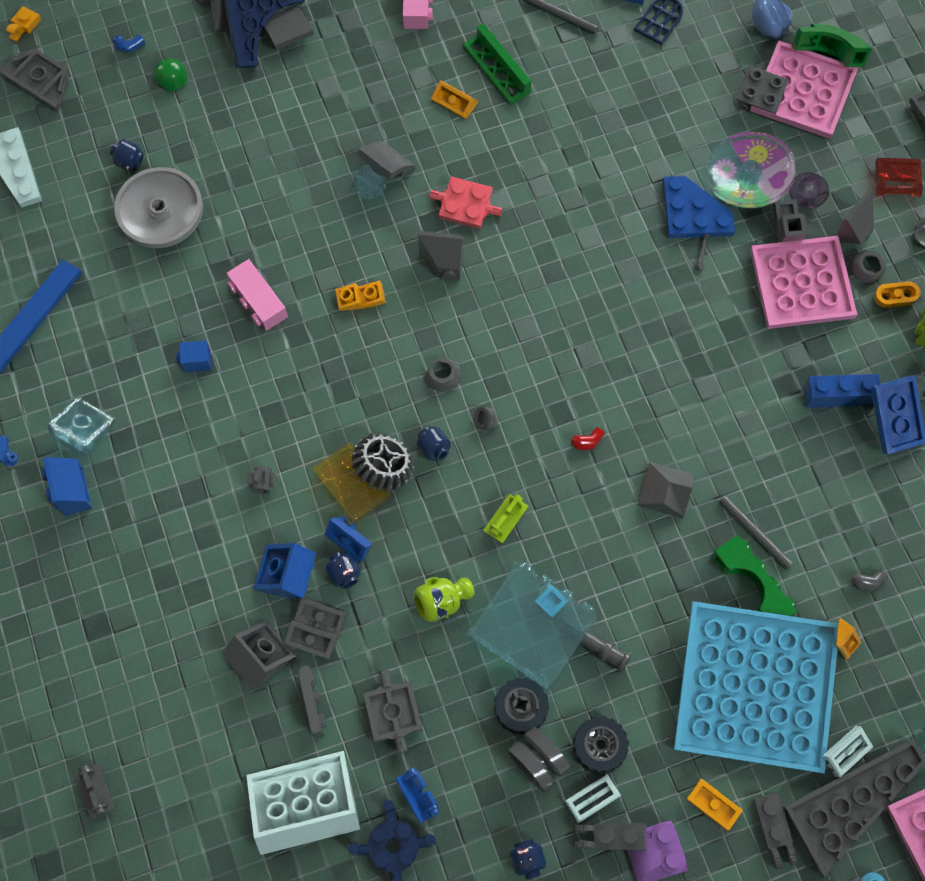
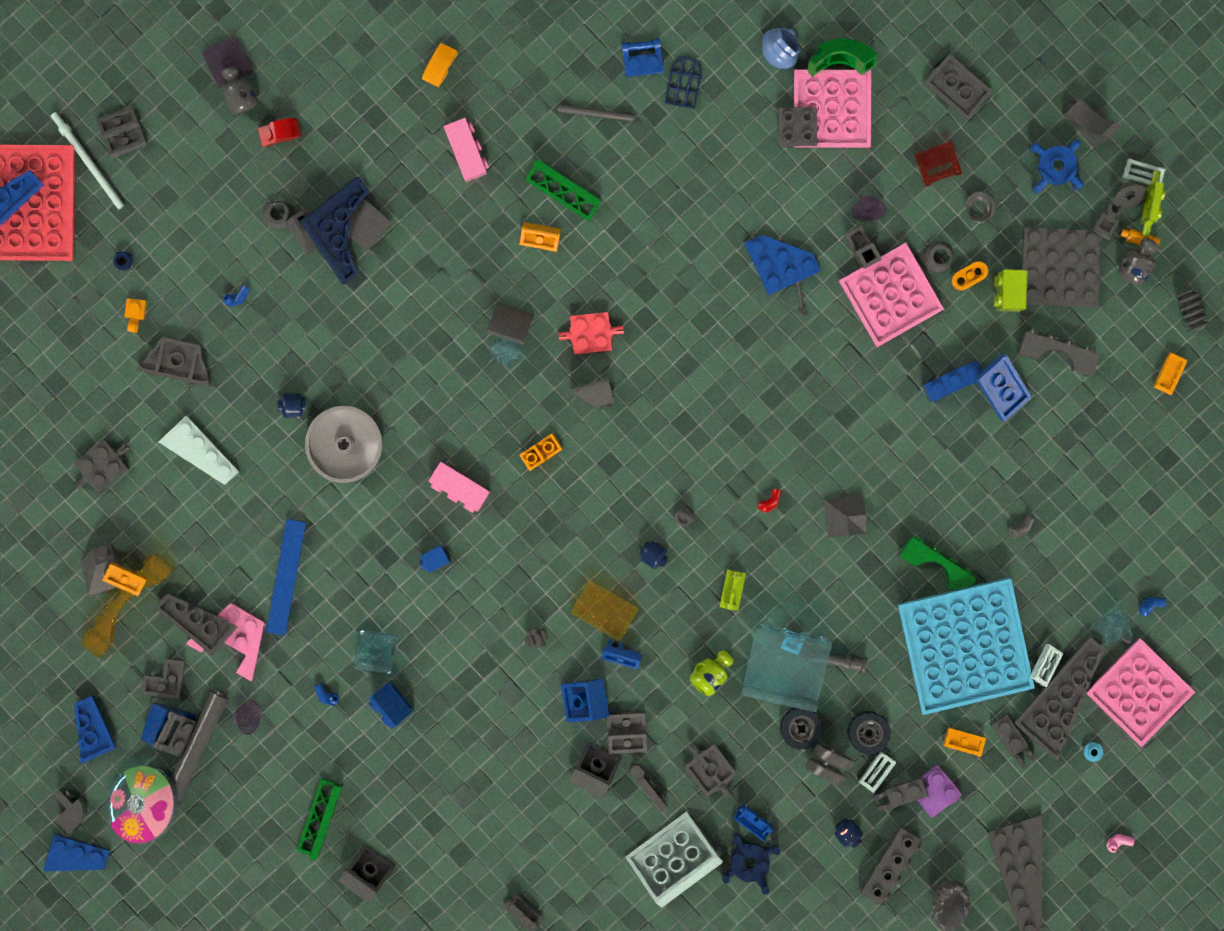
camera: 25 degrees left, 20 degrees up
green hair [153,58,188,92] -> none
dark blue head [326,552,361,589] -> none
dark grey gear [351,432,414,492] -> none
dark grey piece [426,358,462,392] -> none
clear light blue dish [707,132,796,208] -> none
dark grey bar [719,495,793,569] -> none
dark grey slope [836,188,874,244] -> none
light orange slope [836,618,861,660] -> none

